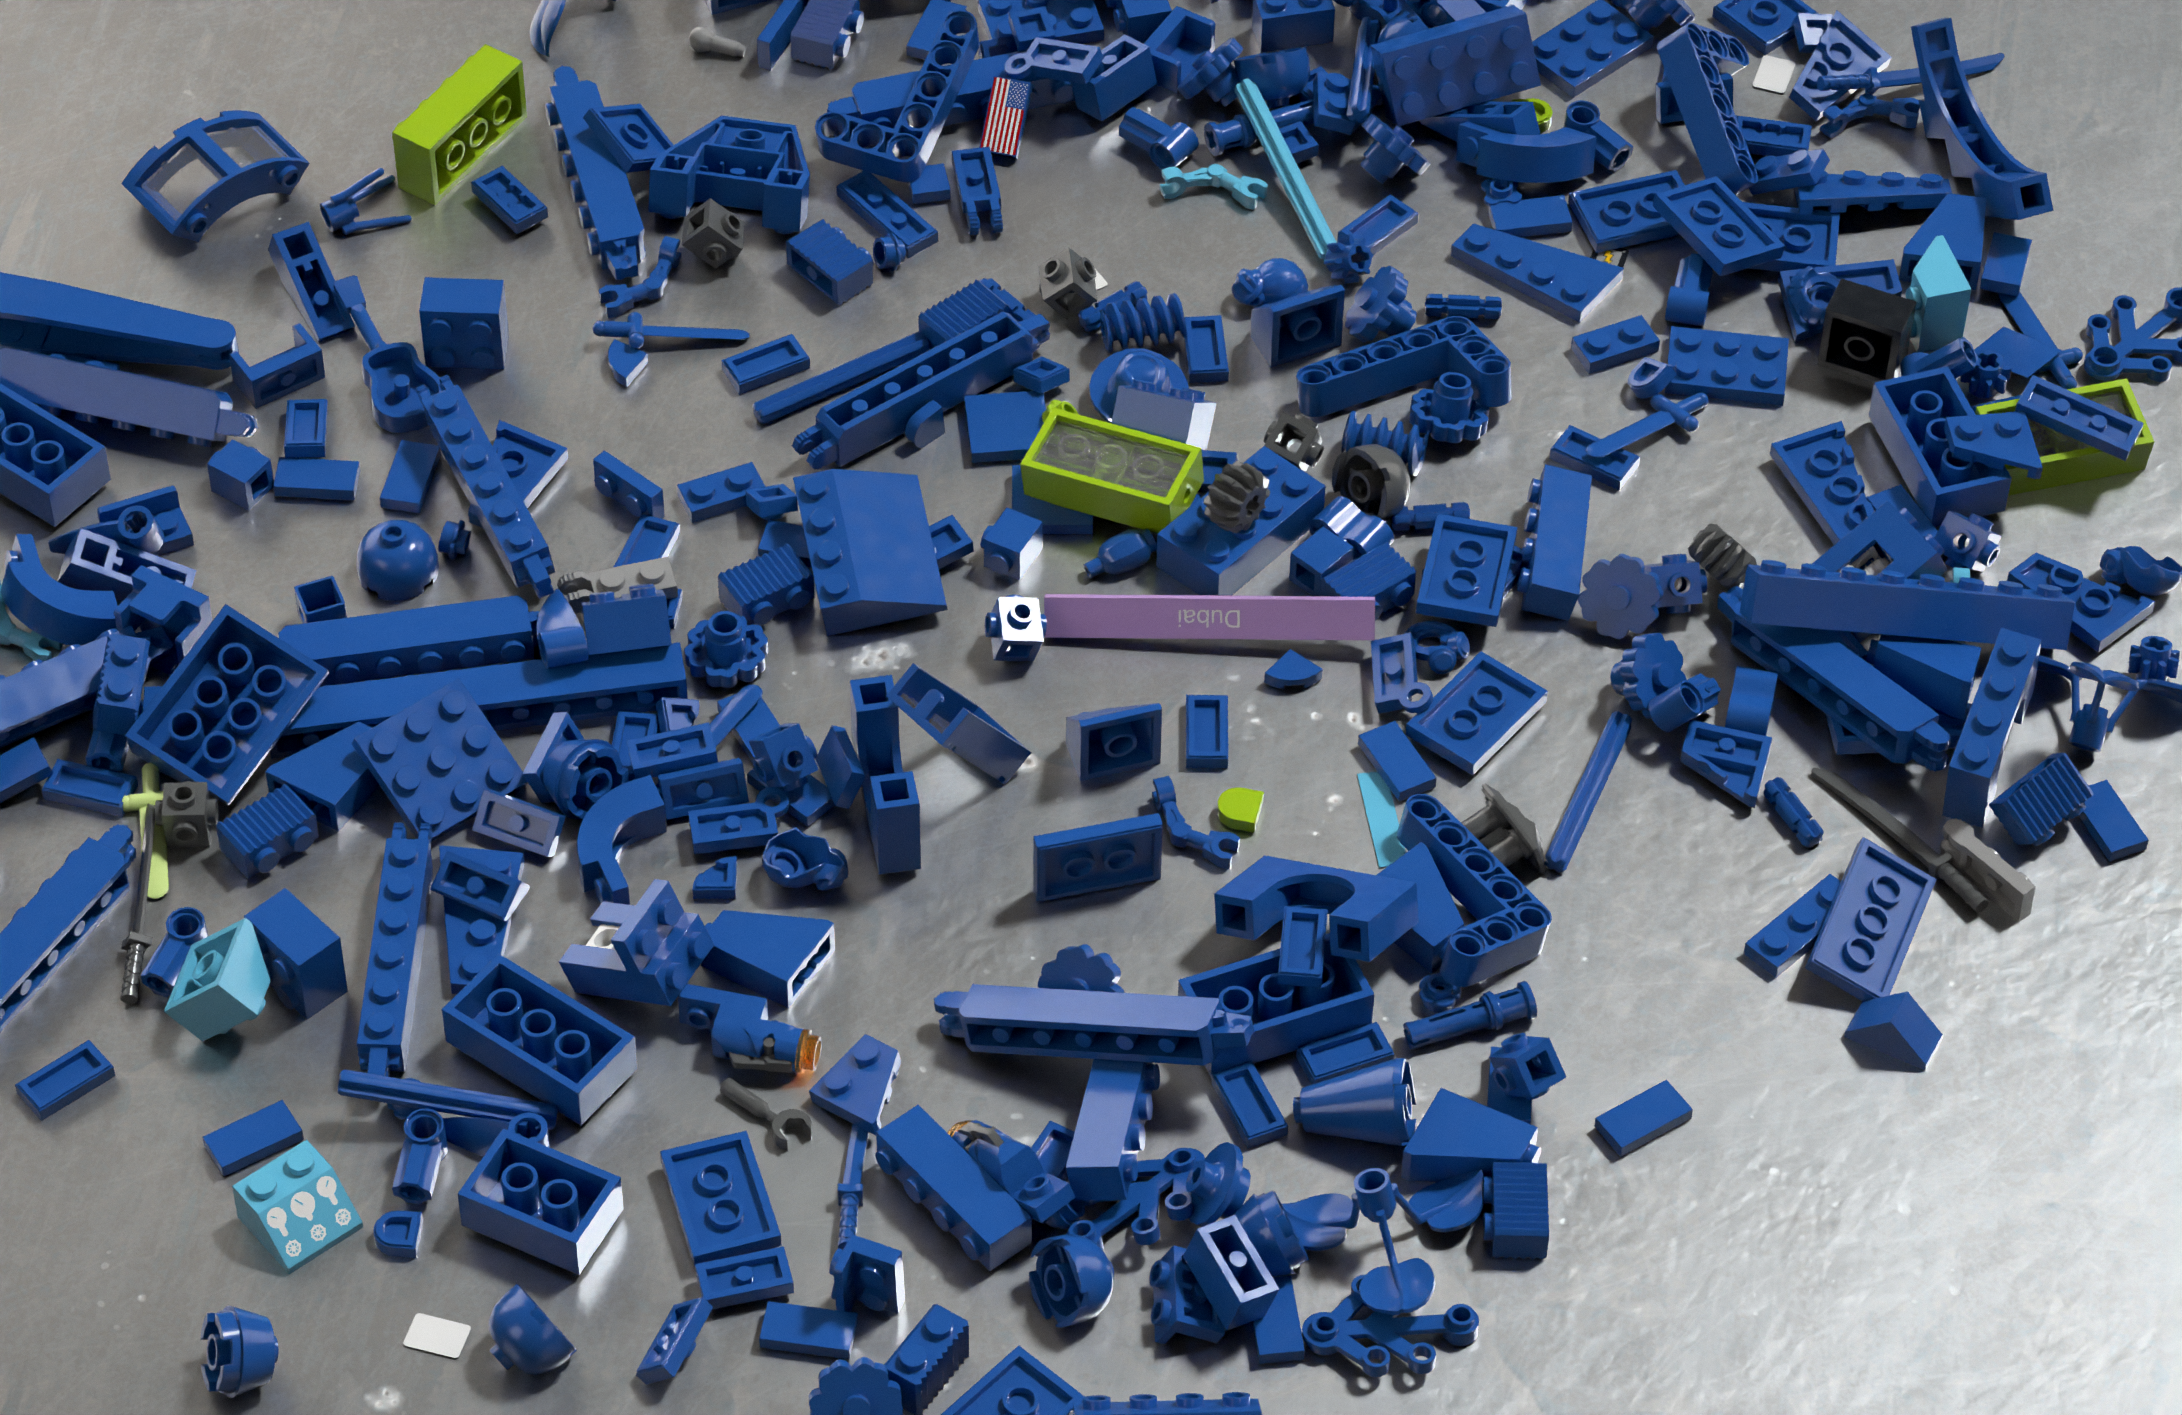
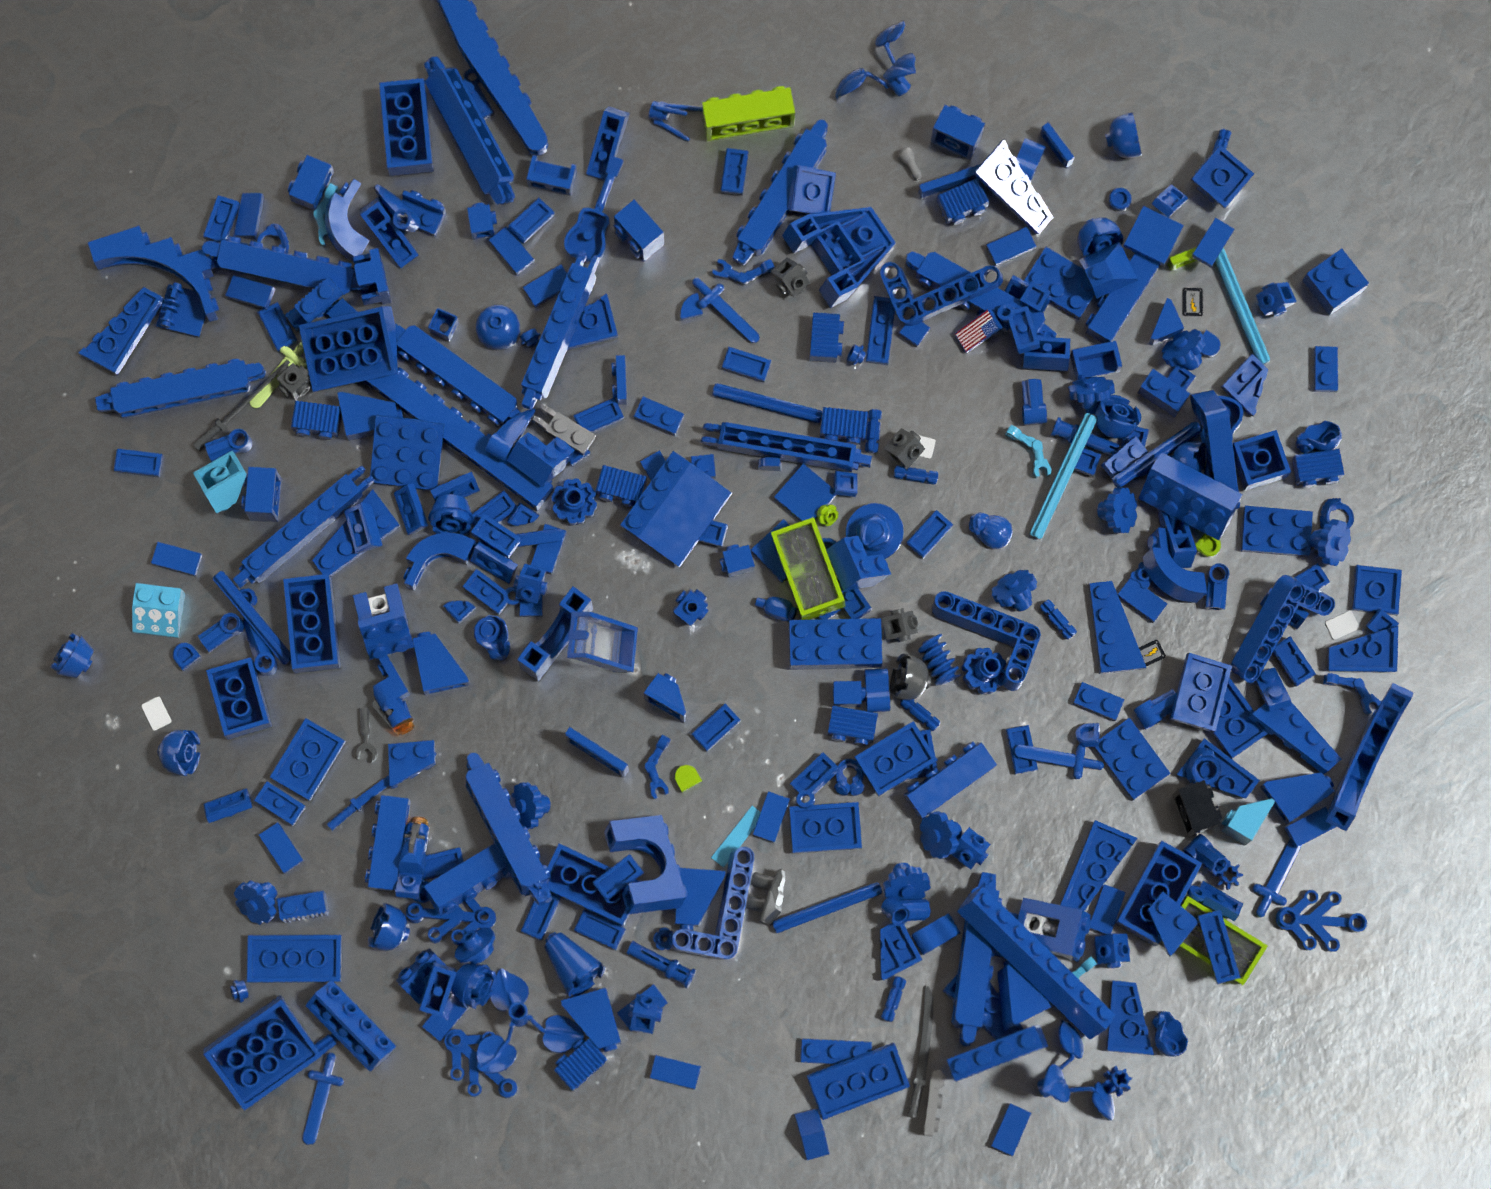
camera: 45 degrees right, 30 degrees up
blue window [121,110,310,242] -> none
blue plate [745,484,798,520] -> none
blue tile [815,725,866,809] -> none
blue bracket [829,1234,905,1314] -> none
blue hinge [952,147,1003,235] -> none
lavender tile [1044,594,1375,640] -> none
blue piece [1100,293,1186,353] -> none
dark grey gear [1203,460,1270,534] -> none
blue slope [1250,285,1345,368] -> none
blue tile [1264,649,1323,689] -> none
blue gear [1324,234,1373,284] -> none
blue tile [1337,194,1419,255] -> none
blue tile [1568,170,1685,253] -> none
dark grey gear [1688,524,1757,590] -> none
blue sword [1817,53,2005,95] -> none
blue sticker [1974,327,2062,378] -> none
blue brick [1989,753,2094,846] -> none

